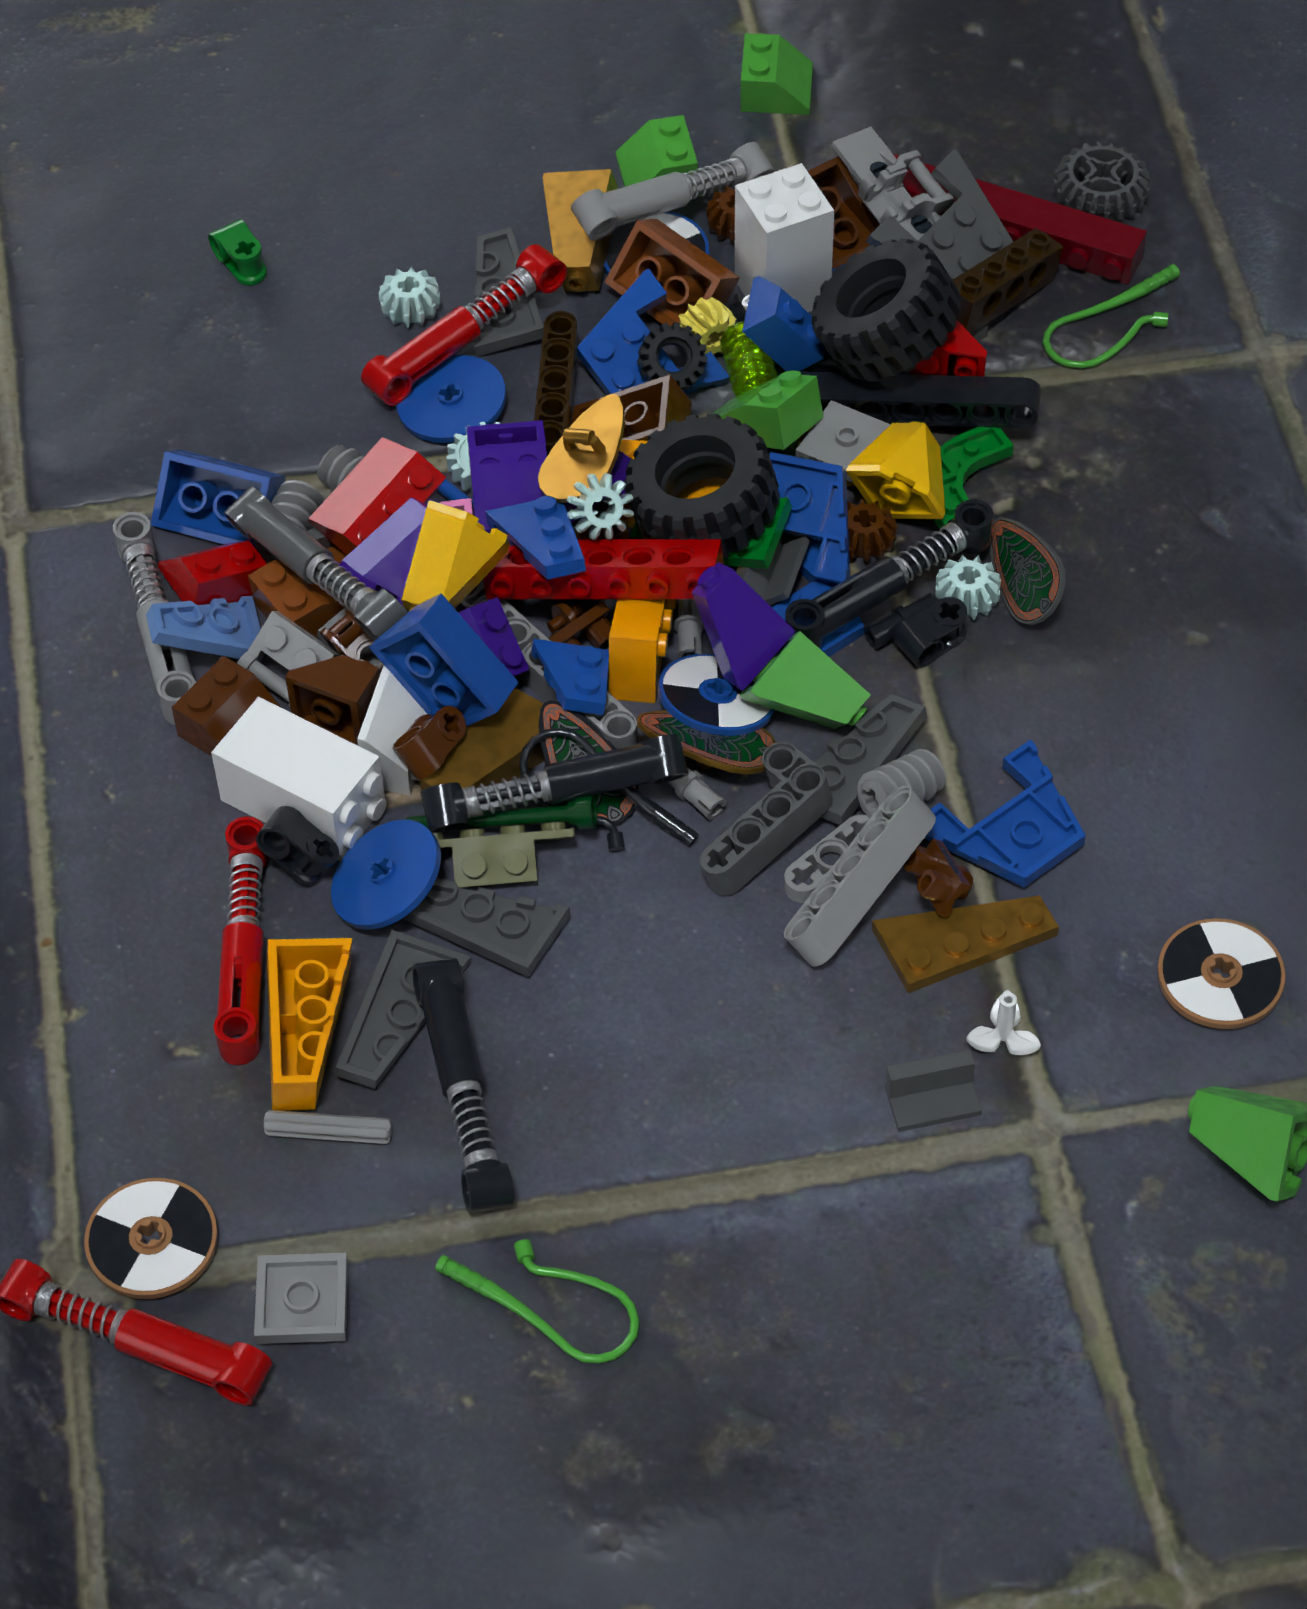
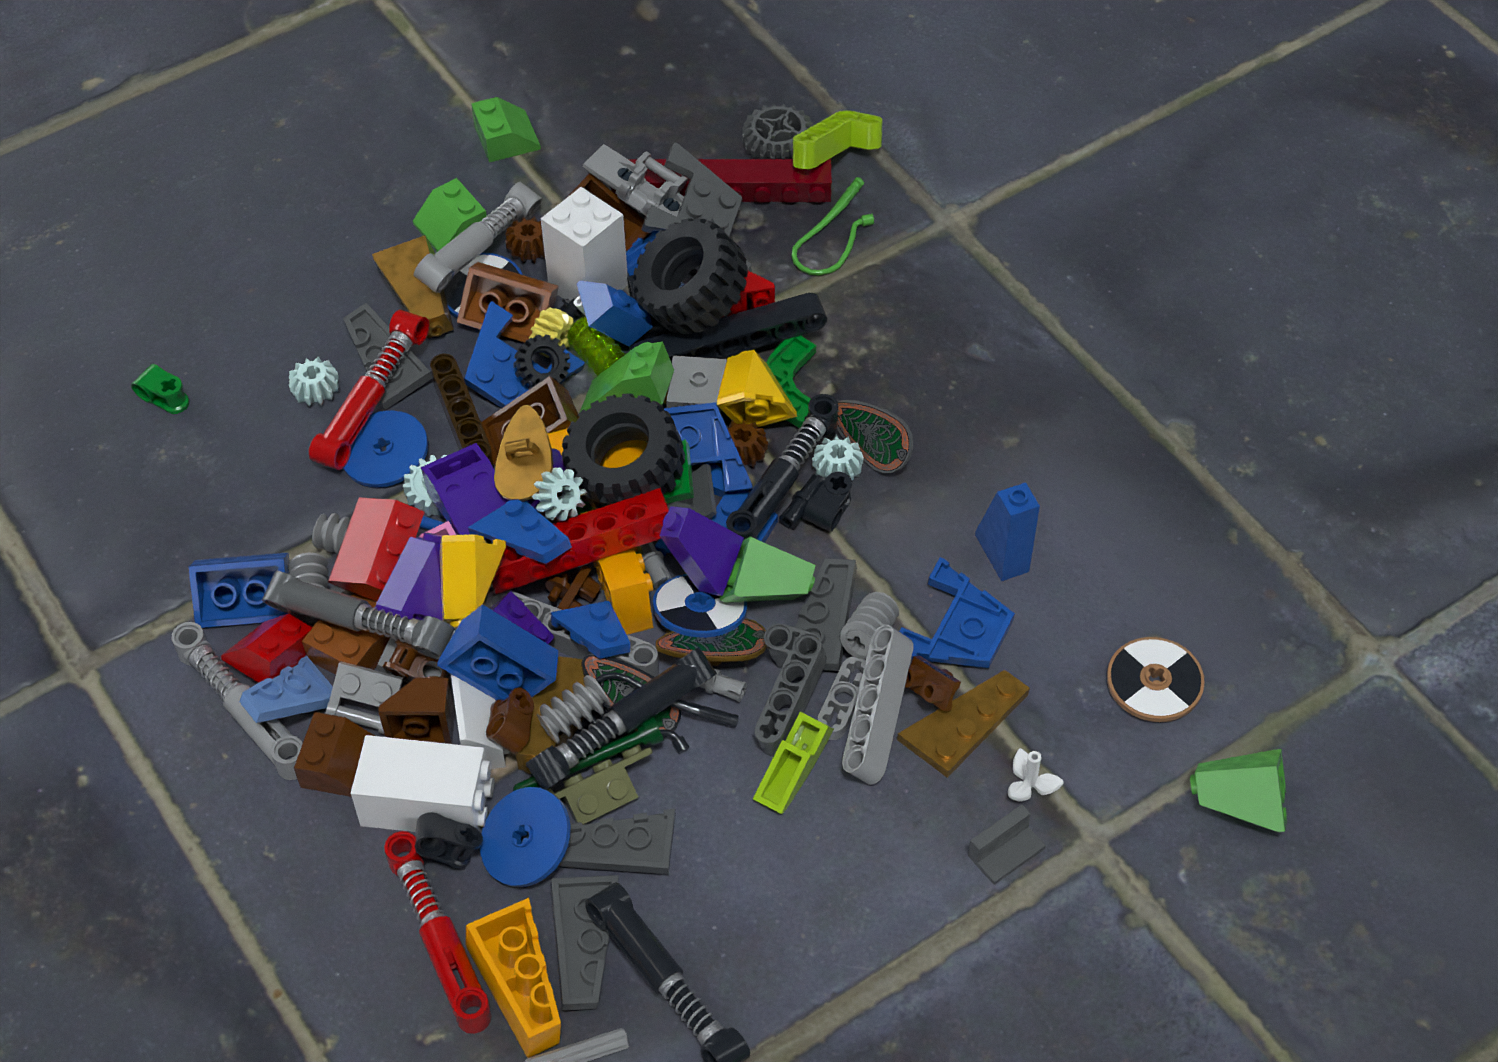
camera: 25 degrees left, 0 degrees up
dark brown brick [953,228,1064,334] -> none
none -> light grey piece [537,675,611,744]
none -> lime slope [753,712,834,814]
none -> lime beam [793,111,882,169]
none -> blue slope [975,482,1040,581]

